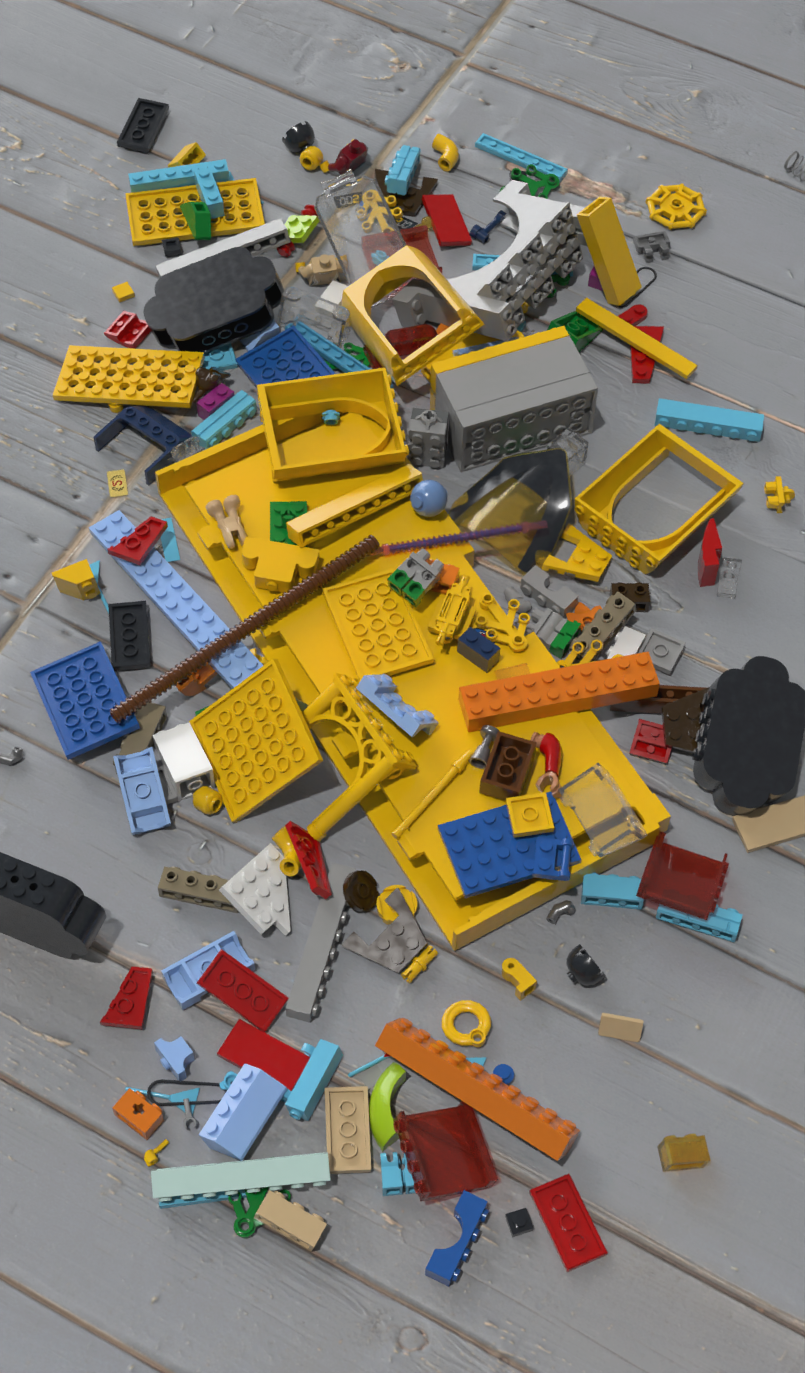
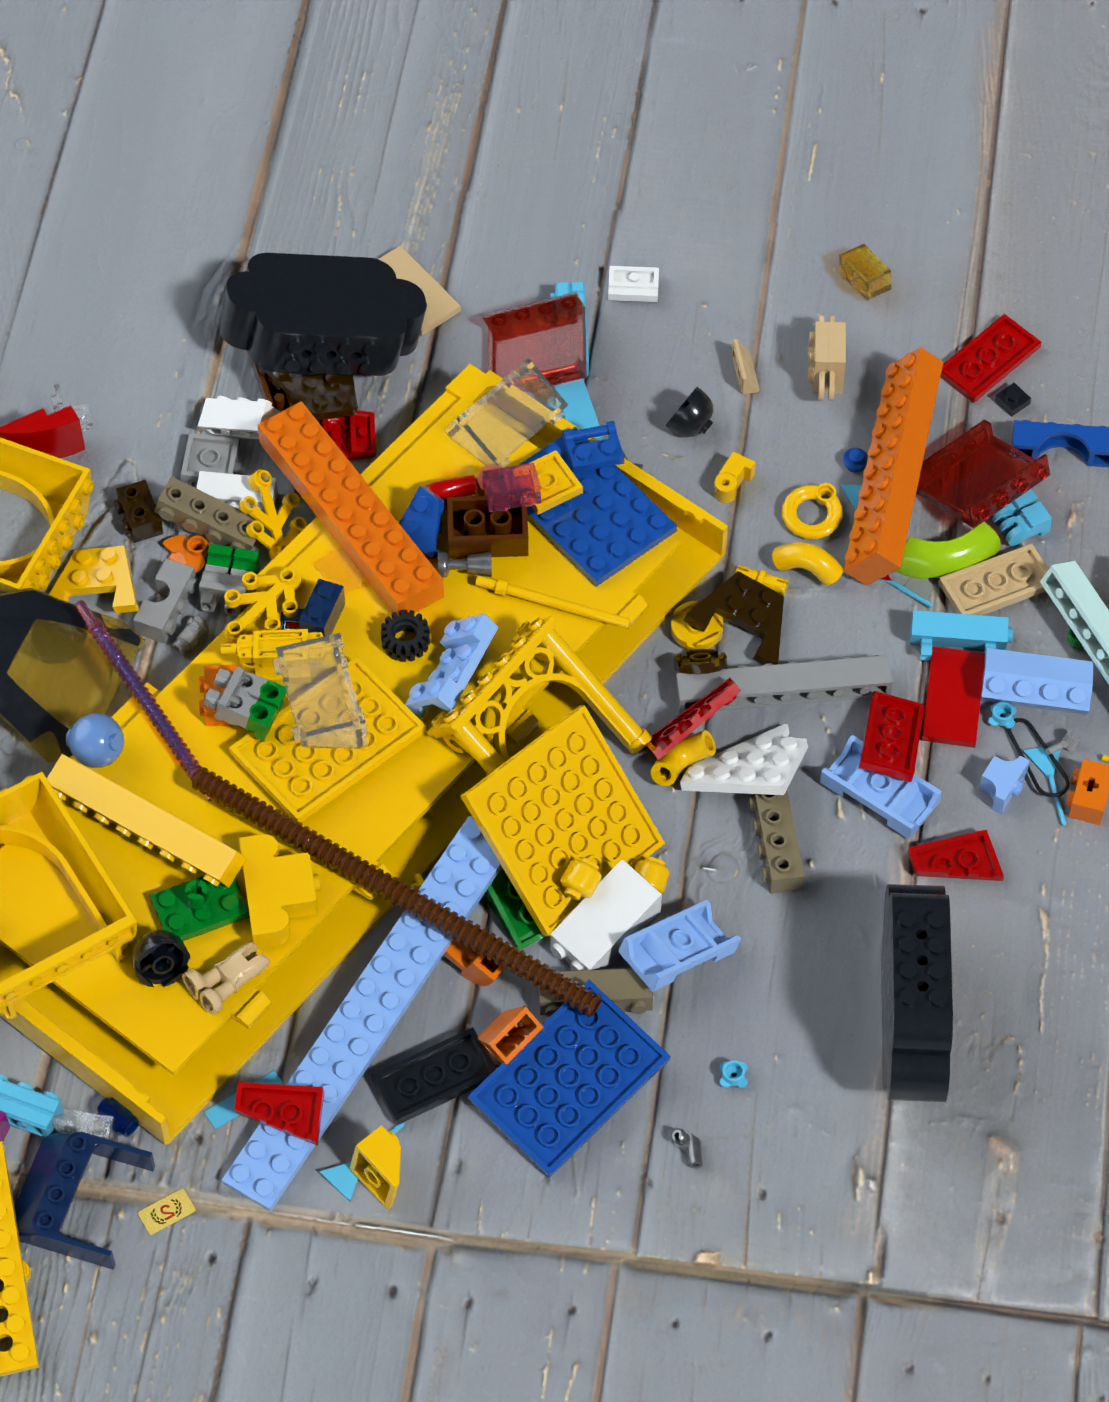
camera: 110 degrees left, 0 degrees up
none -> black cylinder [132,930,190,987]
none -> white brick [198,396,280,440]
none -> clear windscreen [273,633,369,749]
none -> black tyre [381,610,430,662]
none -> blue wing [399,486,444,558]
none -> orange torso [477,1006,544,1065]
none -> clear pink brick [482,463,541,512]
none -> yellow head [560,857,602,901]
none -> white plate [608,266,659,302]
none -> medium azure plate [719,1060,748,1089]
none -> yellow cylinder [772,542,844,586]
none -> tan brick [807,314,846,401]

